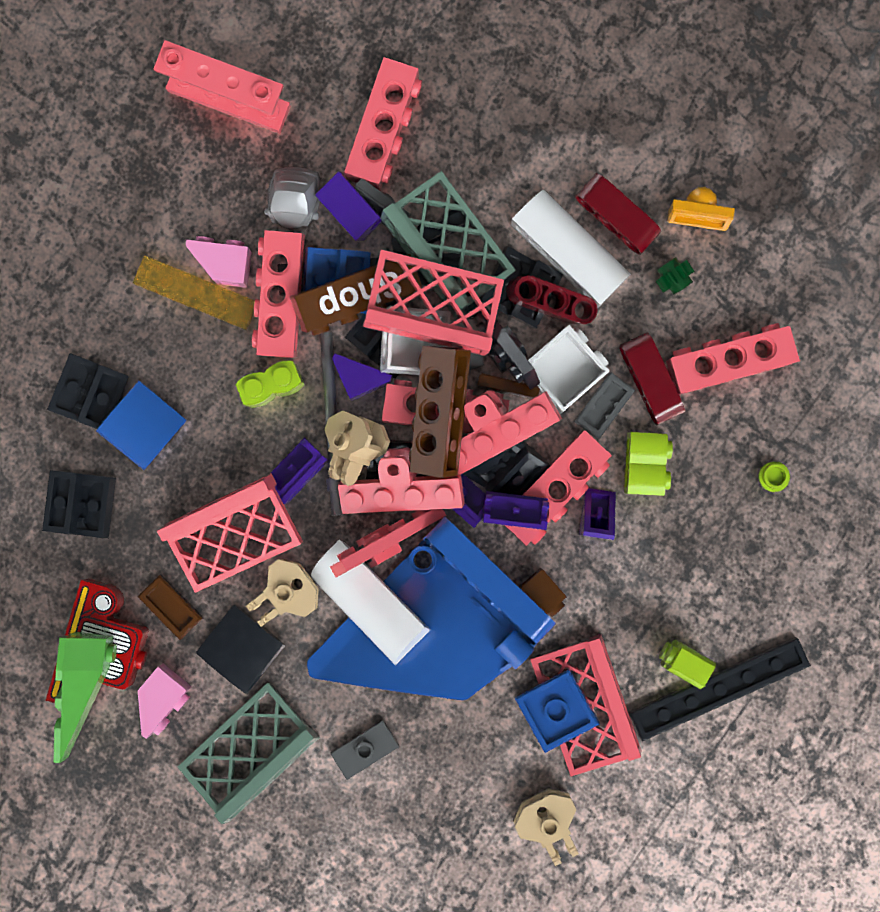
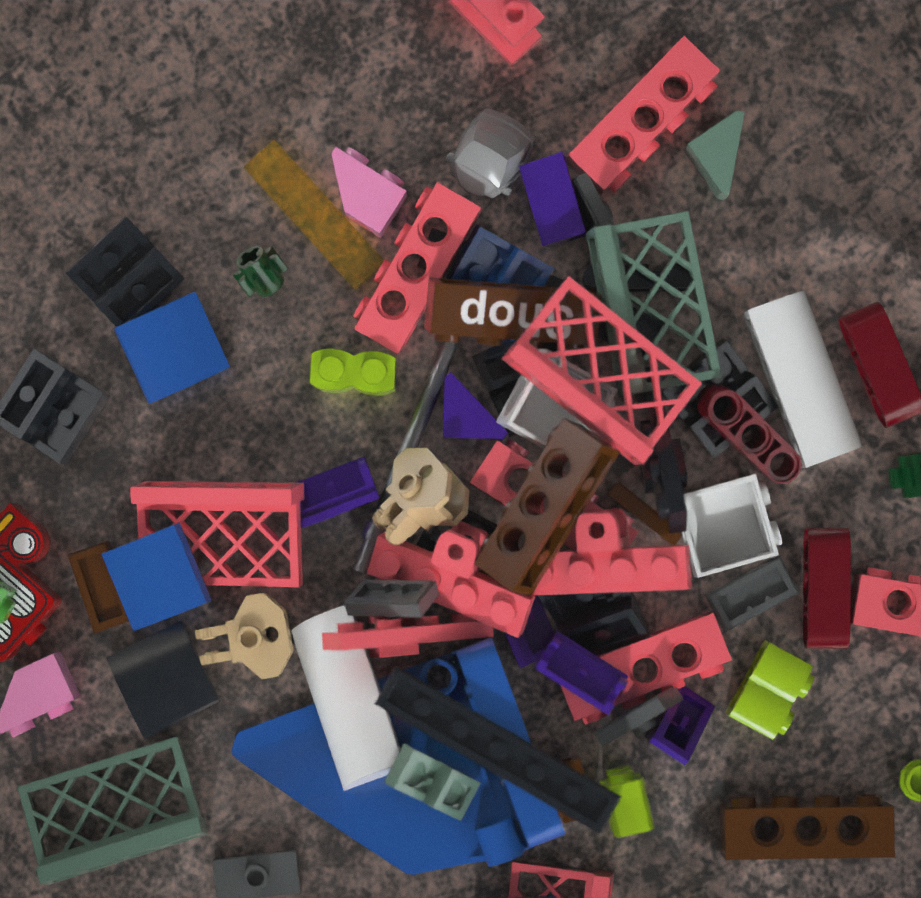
camera: 25 degrees right, 0 degrees up
none -> blue slope [102,522,212,631]
none -> dark green gear [233,246,288,297]
none -> dark grey plate [344,580,439,619]
none -> black tile [374,666,621,835]
none -> sand green slope [384,744,481,821]
none -> dark grey plate [595,686,683,746]
none -> lime brick [599,765,655,837]
none -> sand green slope [684,110,745,200]
none -> reddish brown brick [720,794,895,860]

